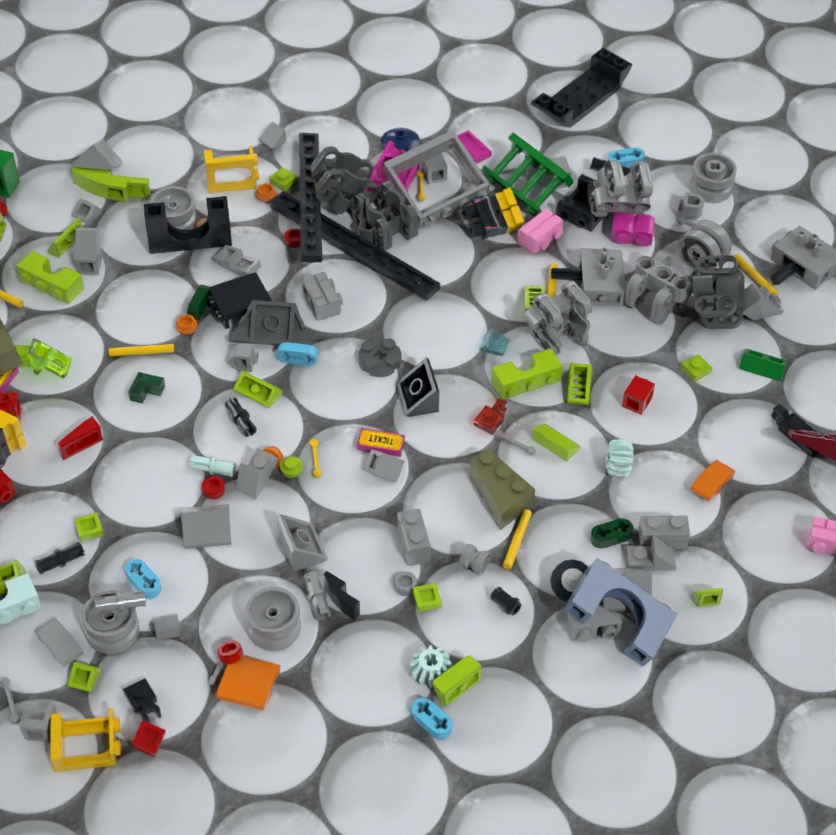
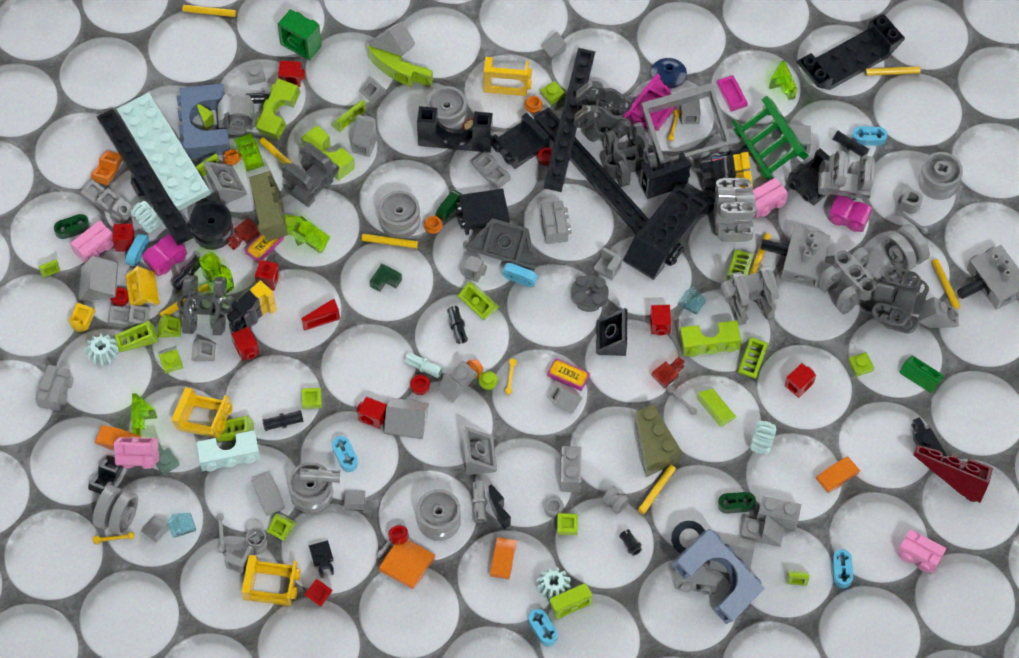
camera: 15 degrees right, 10 degrees up
none -> light grey wheel [246,528,268,554]
none -> dark grey piece [281,142,340,207]
none -> red brick [356,396,387,429]
none -> light grey wheel [379,190,421,239]
none -> orange slope [490,537,517,580]
none -> black panel [492,113,550,169]
none -> light grey panel [594,247,623,280]
none -> black slope [623,182,715,280]
none -> black panel [640,152,692,200]
none -> red brick [650,305,672,336]
none -> black pin [665,243,684,266]
none -> light grey piece [713,178,757,242]
none -> clear neon green slope [769,60,797,101]
none -> medium azure beam [832,549,853,589]
none -> yellow bar [865,66,920,76]

